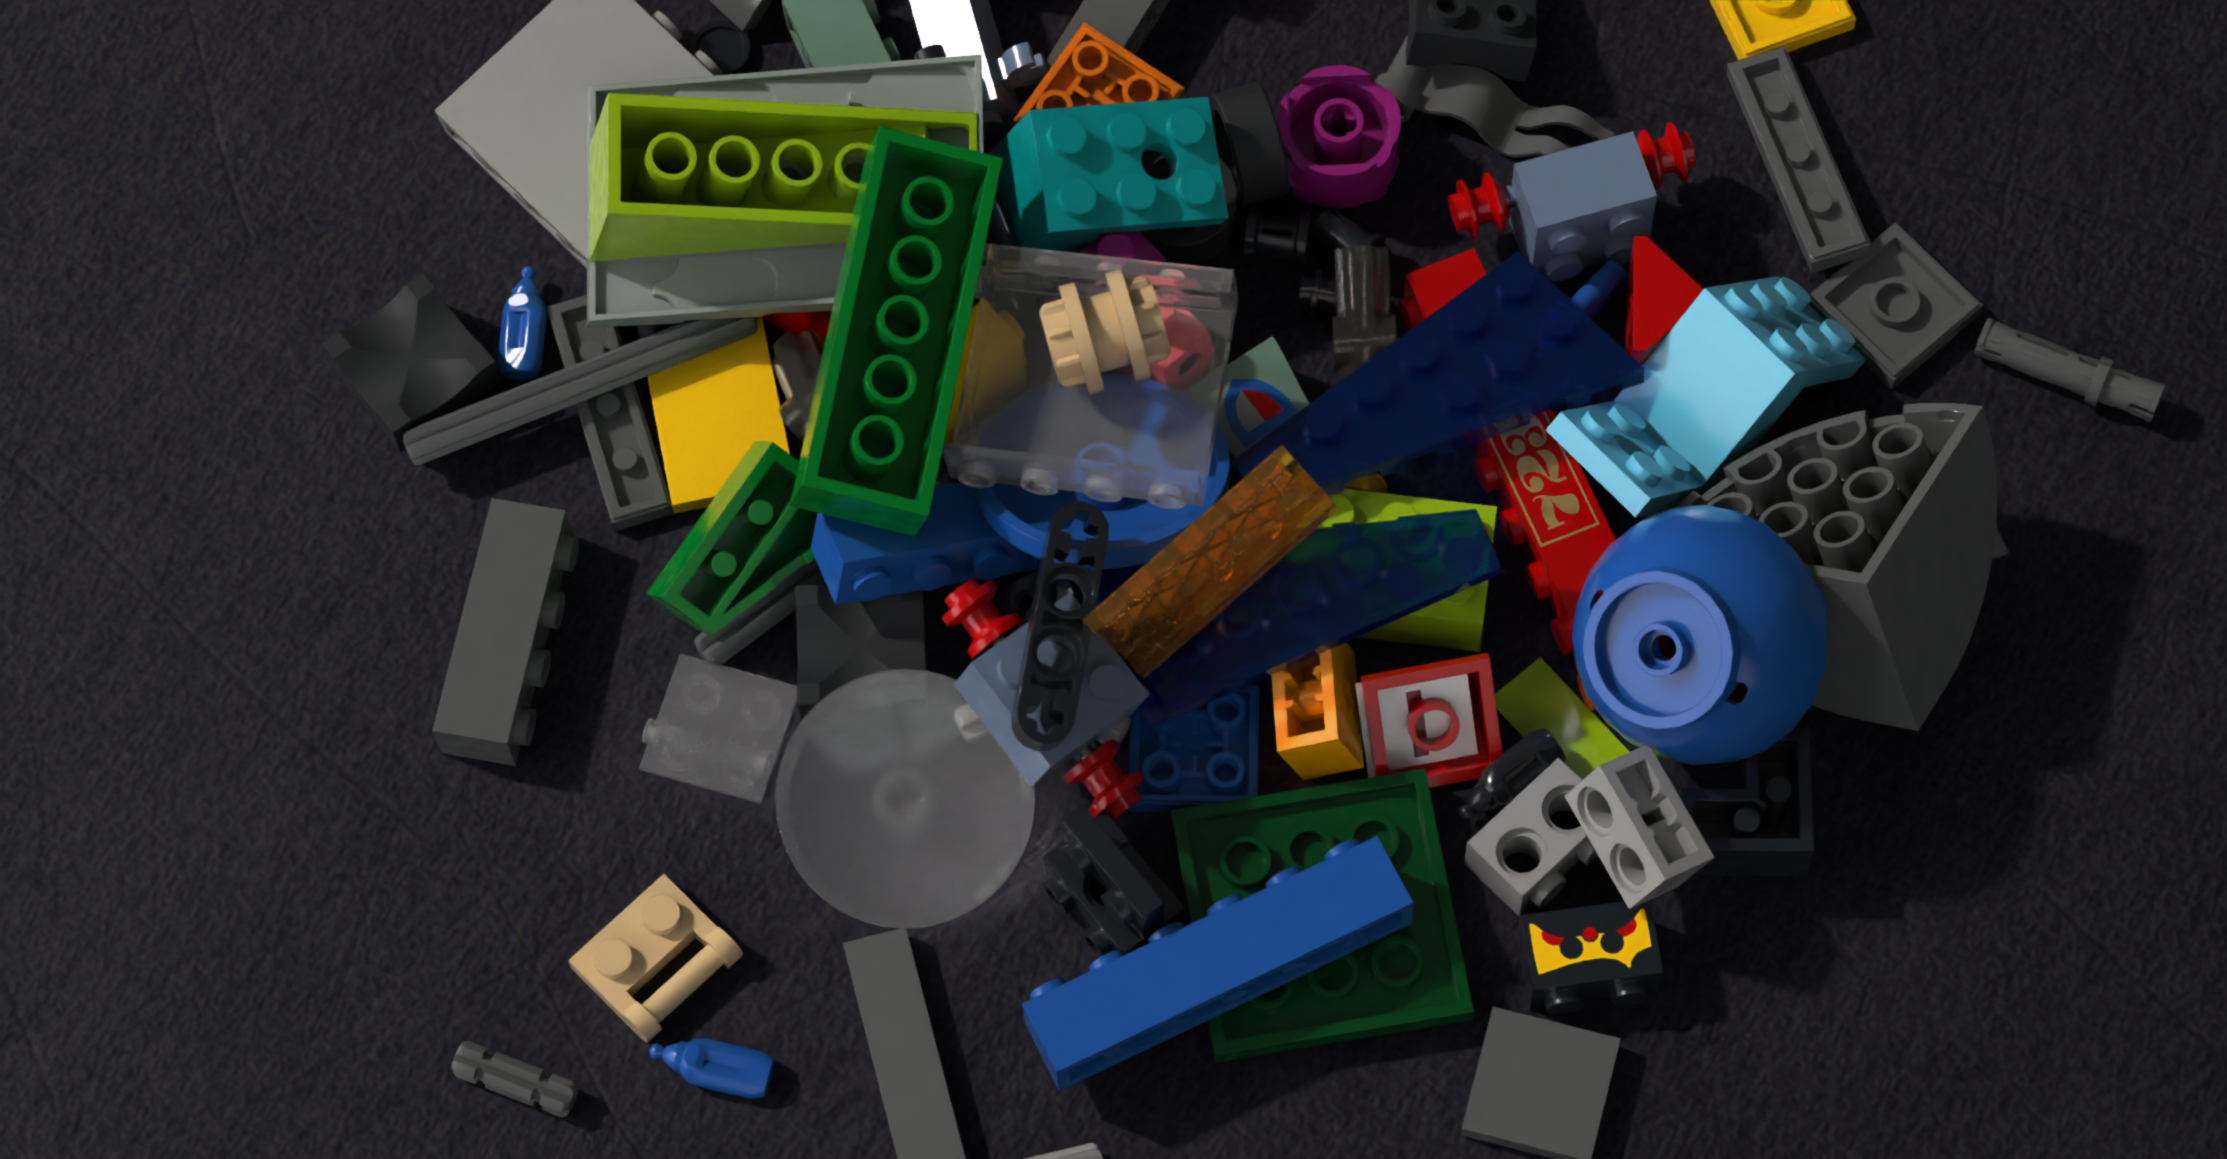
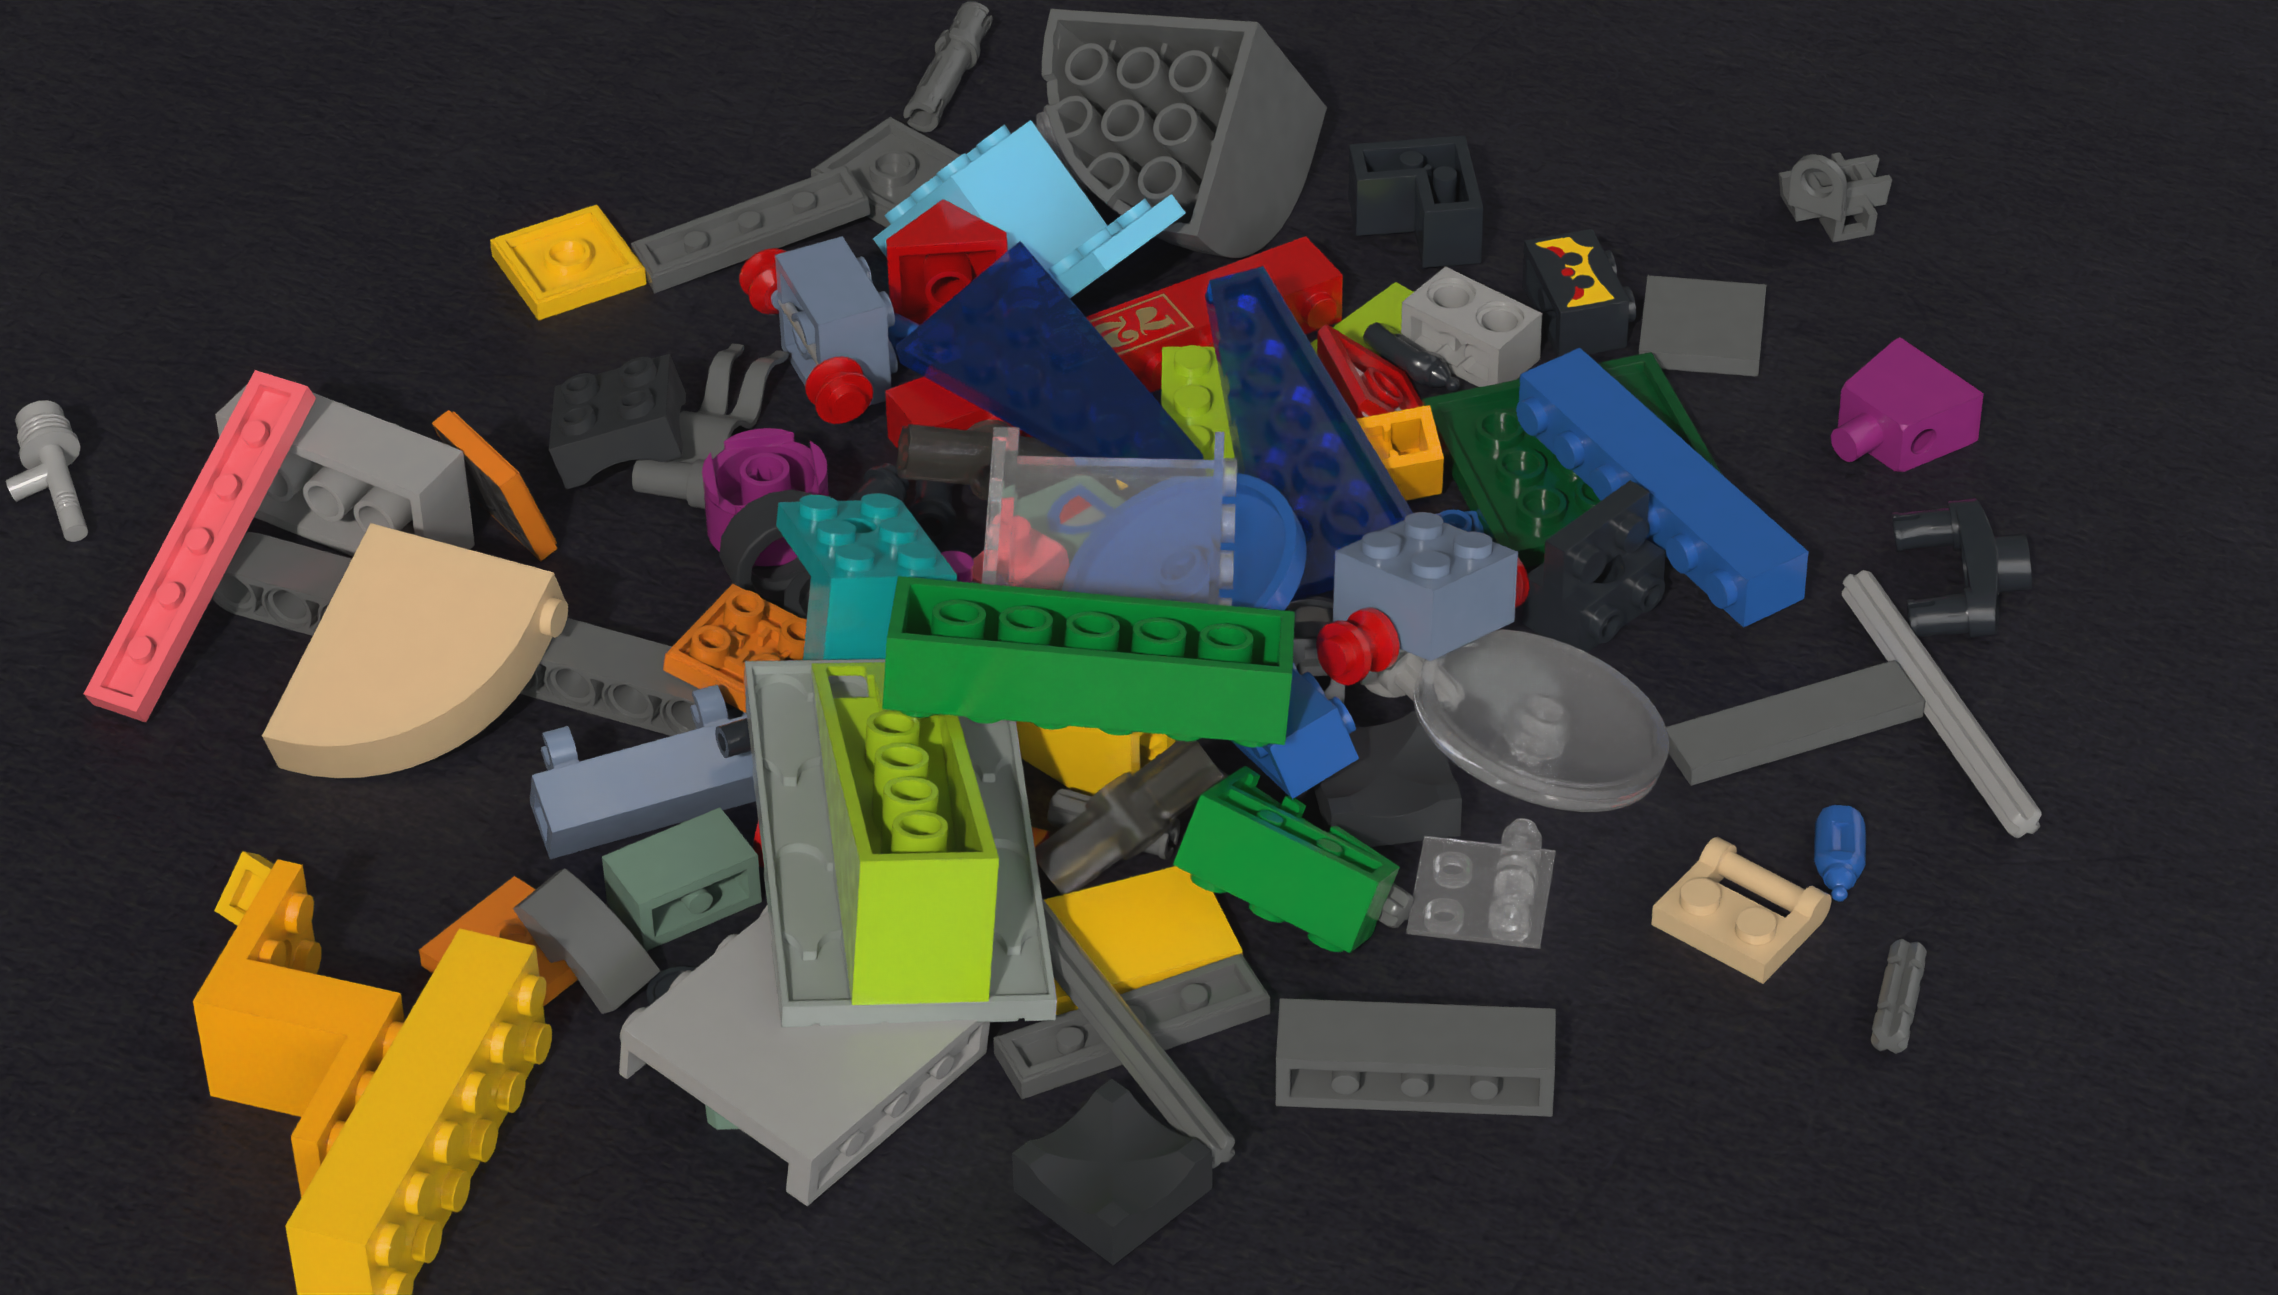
camera: 100 degrees left, 25 degrees down
blue piece [498,266,547,380] -> none
black beam [1011,501,1109,751] -> none
tan piece [1039,269,1171,395] -> none
clear orange fence [1082,445,1339,679] -> none
light grey brick [1564,745,1715,909] -> none
blue piece [1572,505,1830,765] -> none

